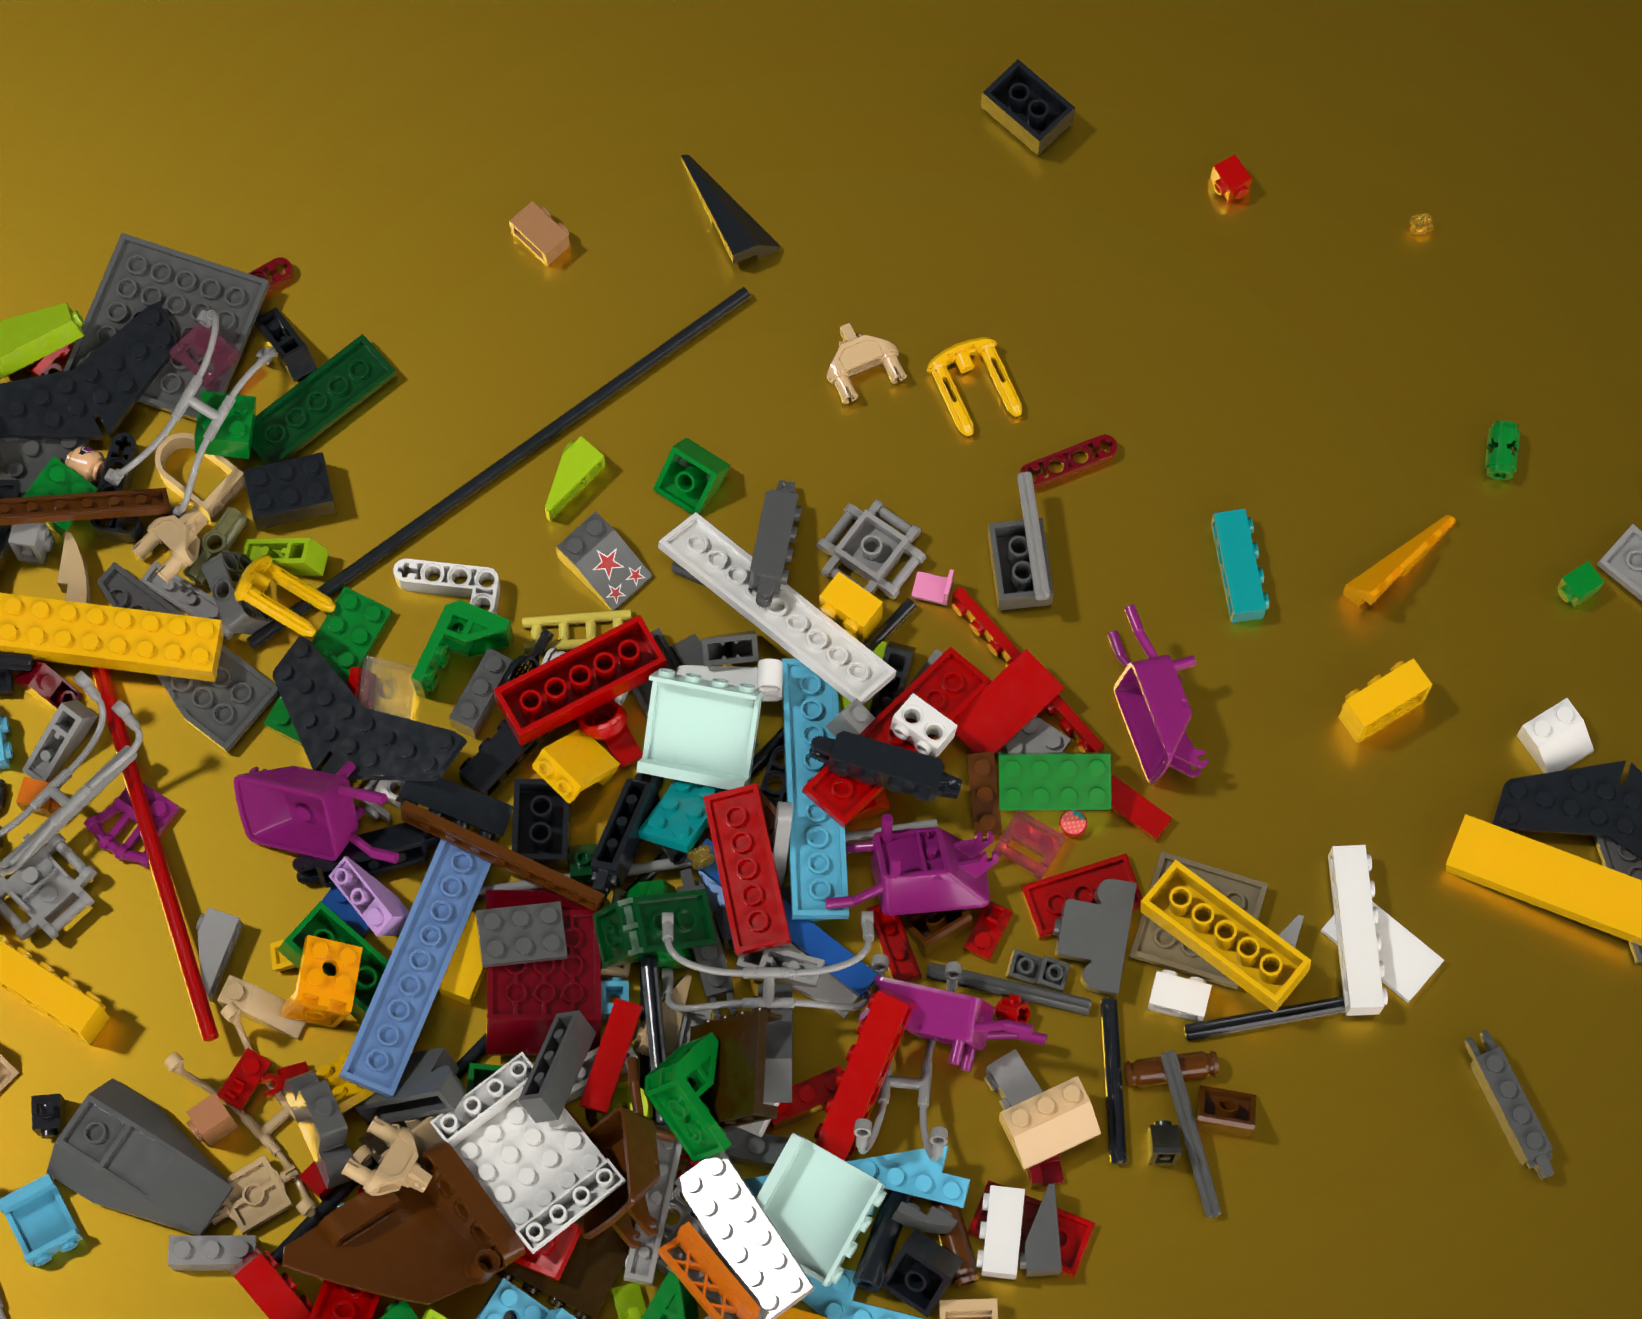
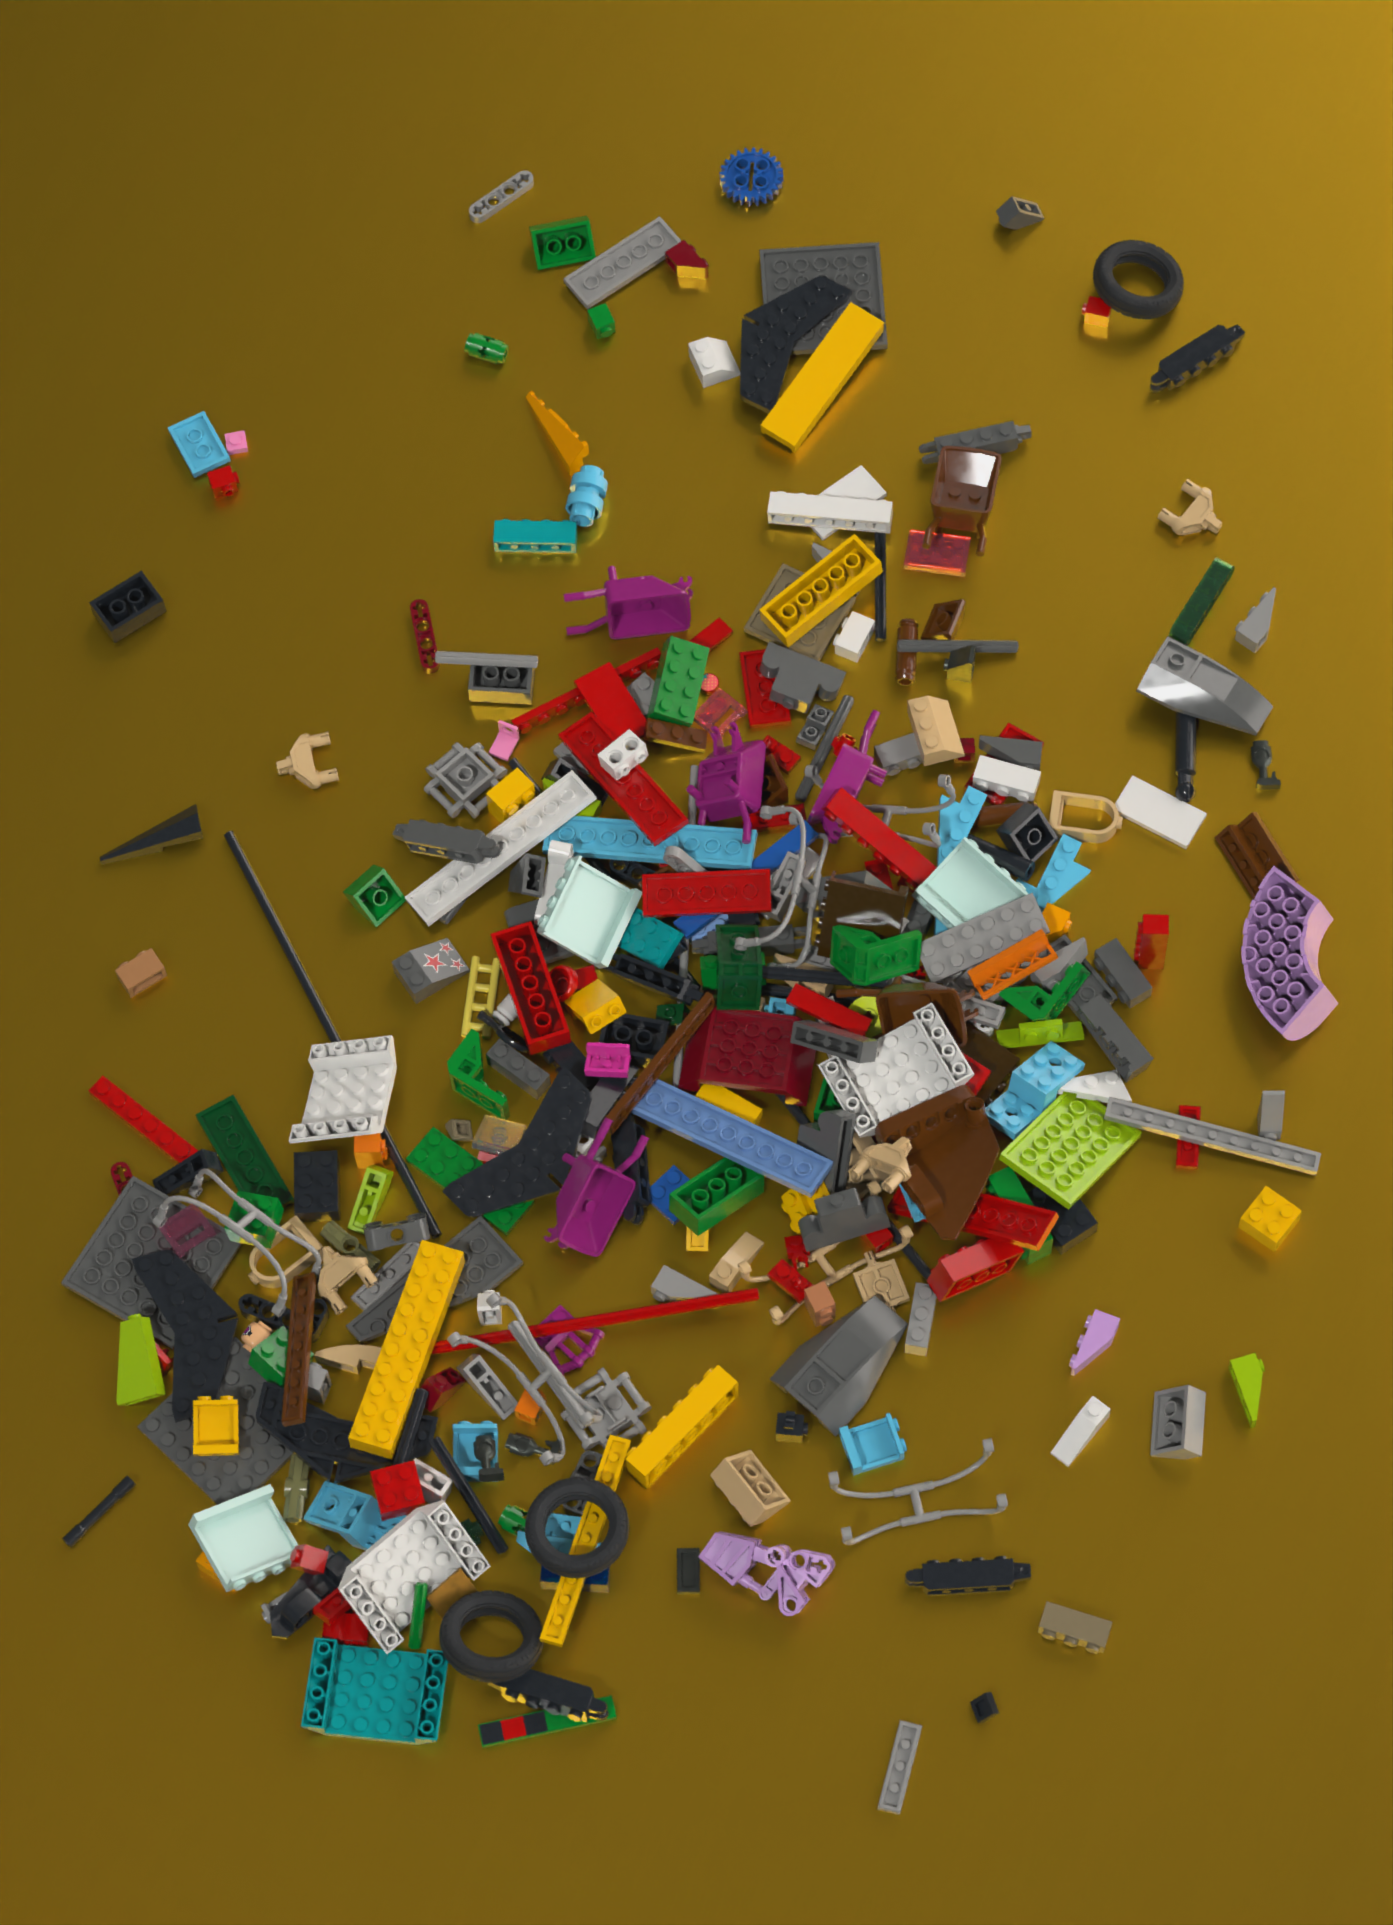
camera: 75 degrees left, 5 degrees down
yellow piece [234,555,336,637] -> none
light orange bracket [280,935,363,1029] -> none
lavender slope [329,856,409,936] -> none
white beam [393,559,501,615] -> none
dark grey plate [476,901,567,968] -> none
lime slope [545,436,606,521] -> none
clear yellow bush [687,845,716,870] -> none
black hinge [809,731,962,801] -> none
light grey brick [826,698,875,737] -> none
dark grey slope [891,1201,958,1234] -> none
yellow piece [927,337,1022,437] -> none
black axle [1100,998,1127,1165] -> none
yellow brick [1338,658,1433,744] -> none
clear yellow bush [1409,213,1434,235] -> none
none -> red plate [88,1075,198,1164]
none -> medium azure plate [168,411,231,478]
none -> bright pink plate [225,431,248,455]
none -> white slope [289,1035,397,1144]
none -> orange brick [354,1133,388,1168]
none -> dark tan slope [445,1119,473,1141]
none -> white slope [477,1290,502,1326]
none -> medium azure piece [565,465,608,527]
none -> dark pink bracket [584,1042,631,1078]
none -> clear pink plate [904,529,971,577]
none -> reddish brown piece [922,446,1001,557]

